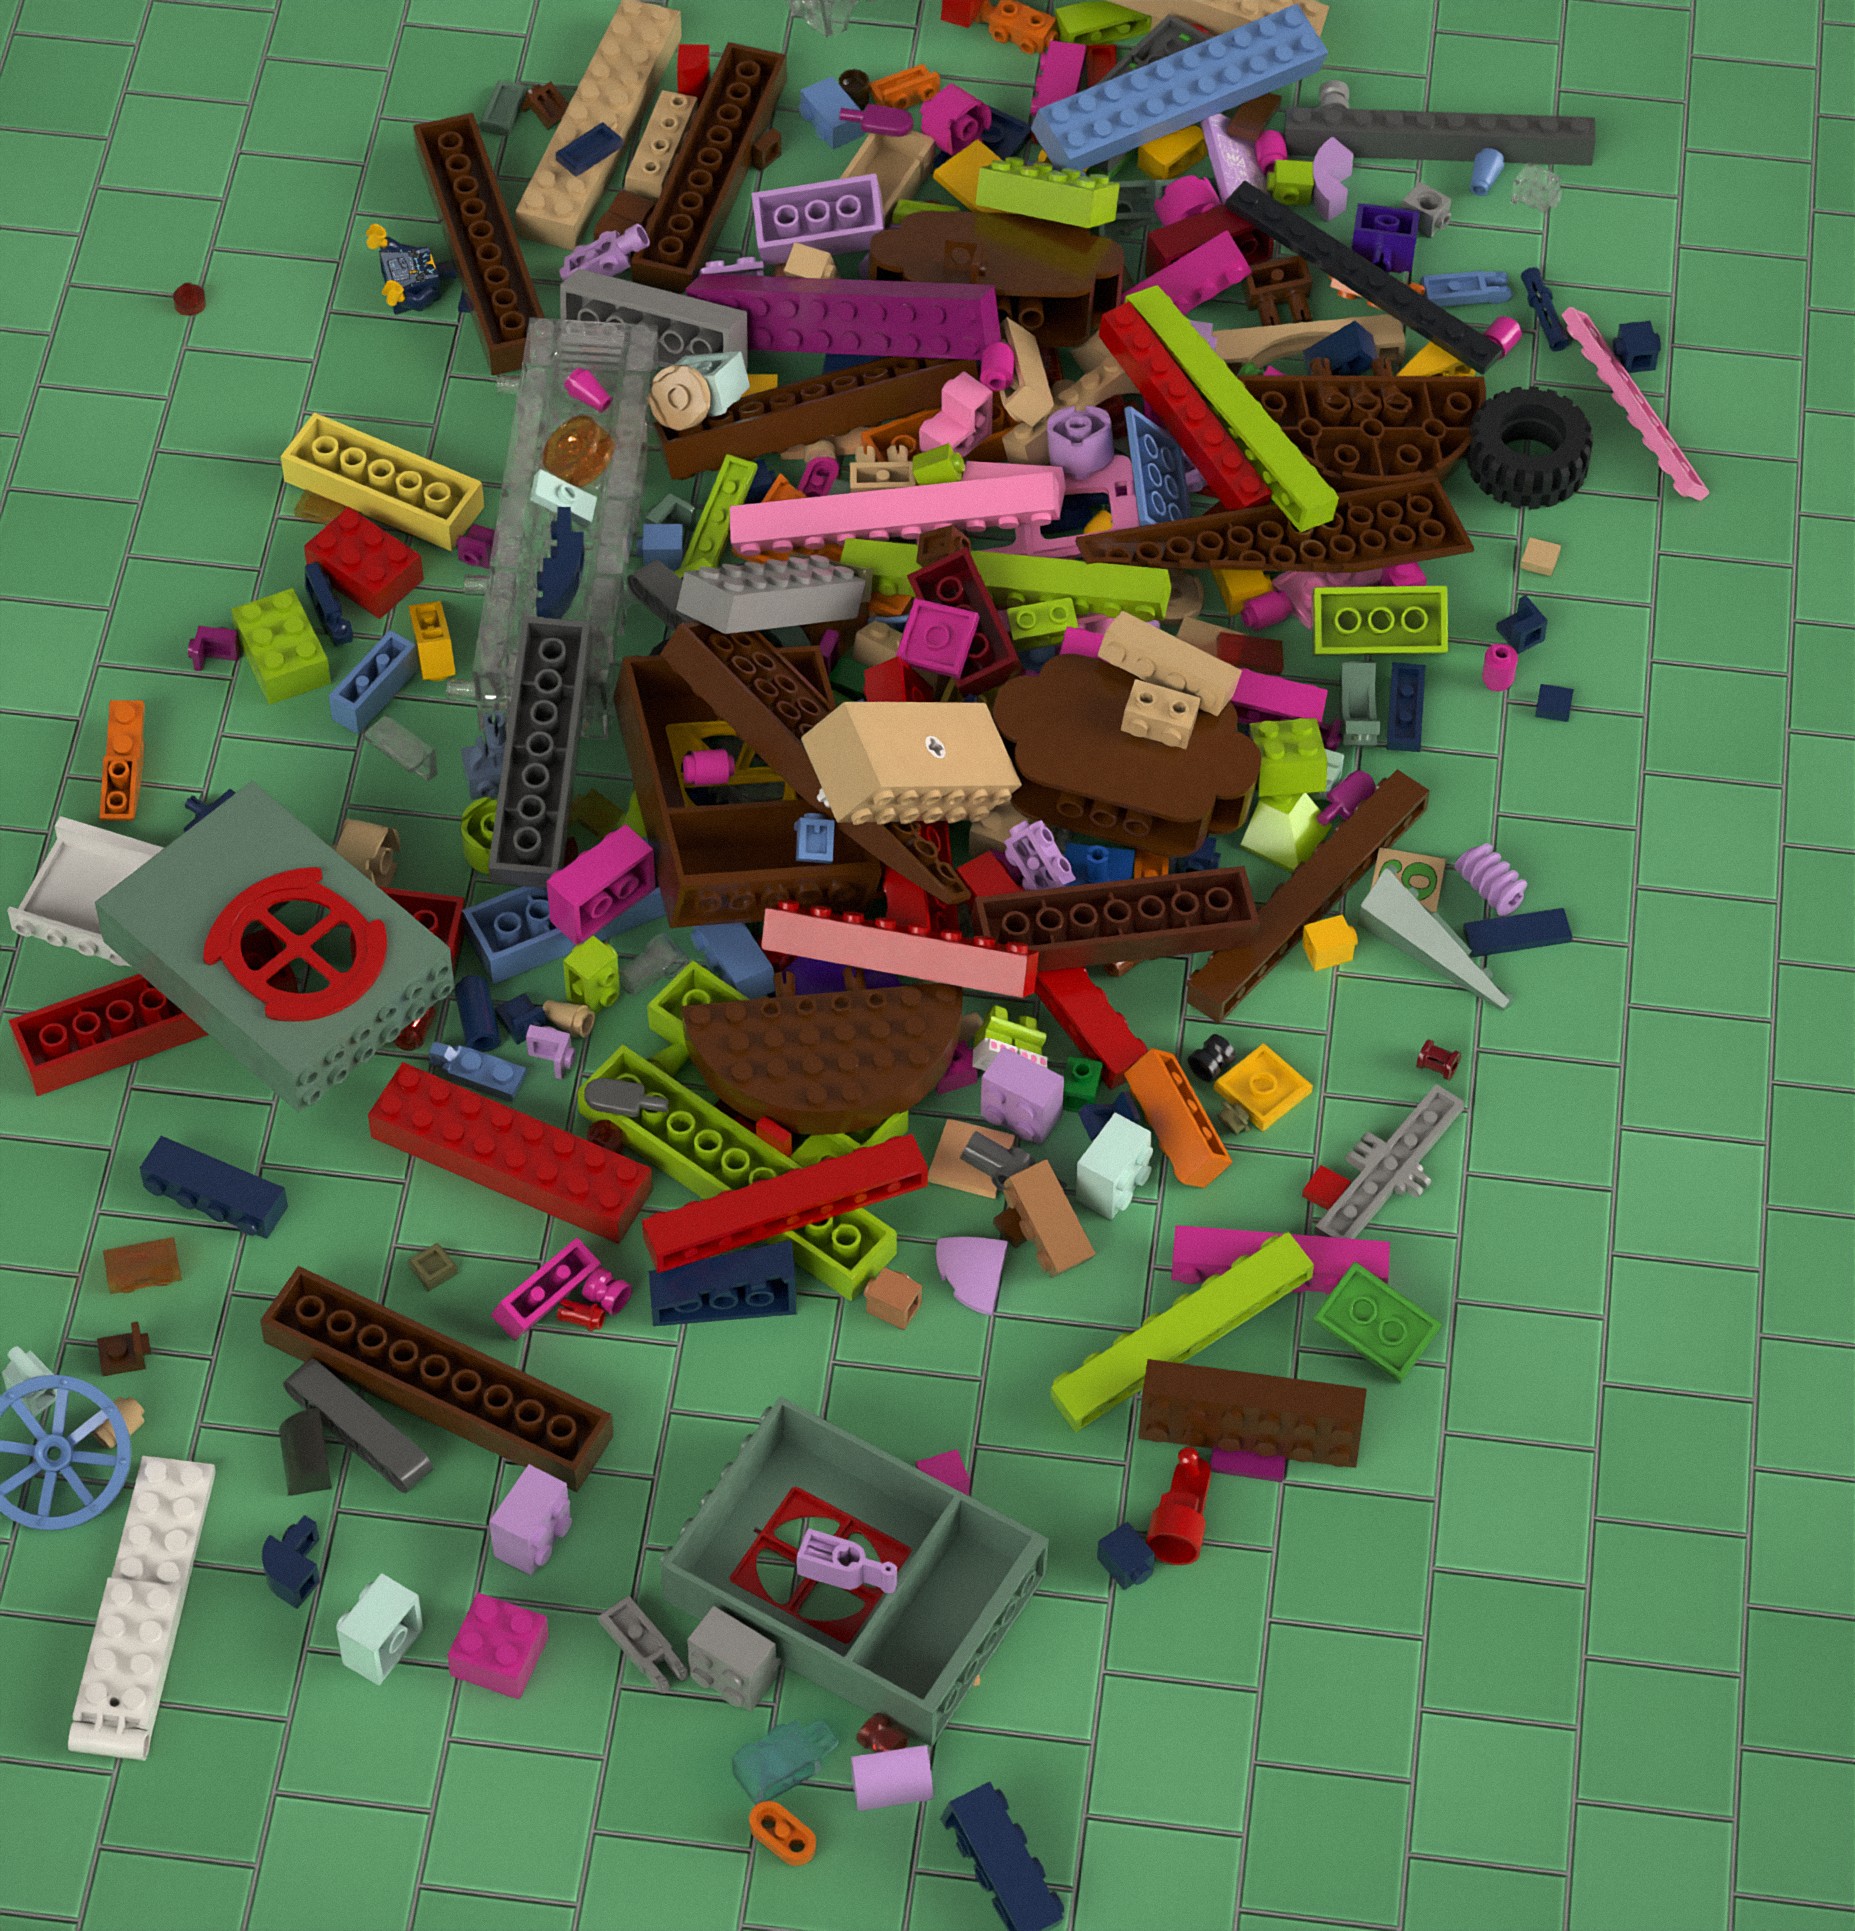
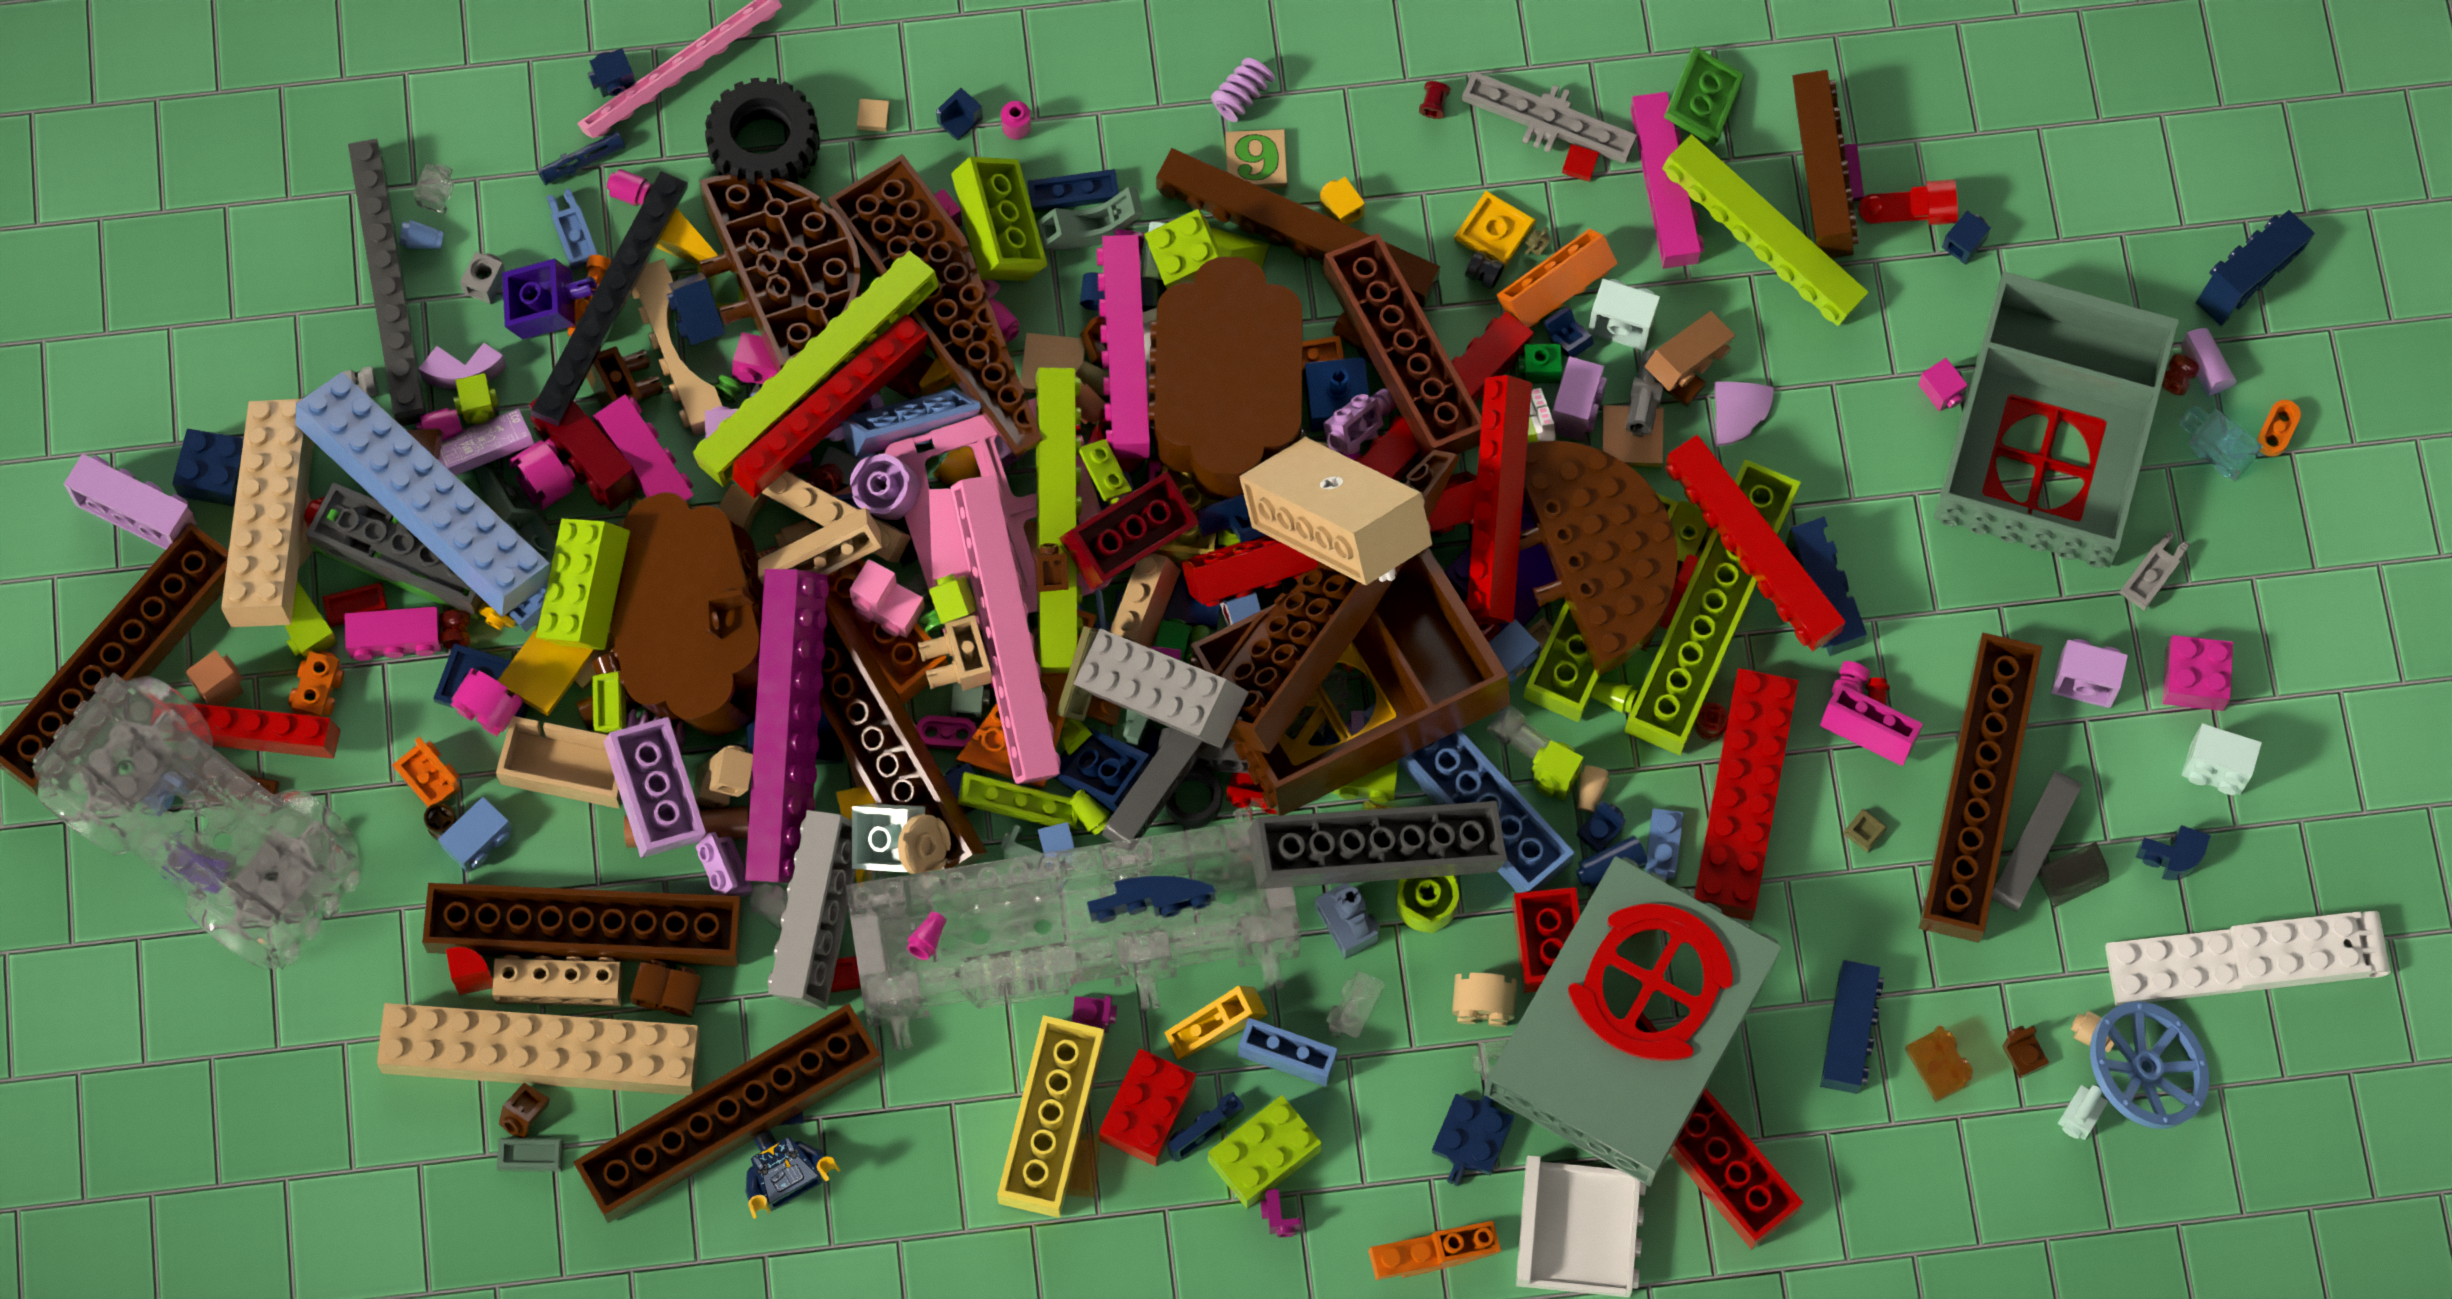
camera: 105 degrees left, 15 degrees up
lavender bracket [526,1025,576,1079] -> none
light aqua plate [530,469,597,528] -> none
clear orange wheel [542,415,614,488] -> none
dark pink brick [546,824,656,945] -> none
dark blue tile [555,122,623,177] -> none
lavender brick [559,224,650,281] -> none
dark grey piece [584,1078,669,1117] -> none
dark pink brick [683,749,735,786] -> none
light grey brick [687,1606,781,1712] -> none
reddish brown tile [752,128,782,171] -> none
medium blue bracket [794,813,835,864] -> none
lavender piece [797,1528,897,1593] -> none
magenta piece [839,104,913,137] -> none
nougat brick [864,1267,922,1330] -> none
dark pink tile [895,598,980,679] -> none
dark pink brick [980,342,1014,391] -> none
tan brick [1097,610,1242,716] -> none
tan brick [1121,679,1201,749] -> none
clear red tile [1216,632,1284,675] -> none
magenta piece [1317,770,1376,826] -> none
wedge [1358,864,1514,1011] -> none
dark blue tile [1463,908,1572,958] -> none
dark blue tile [1535,684,1574,722] -> none

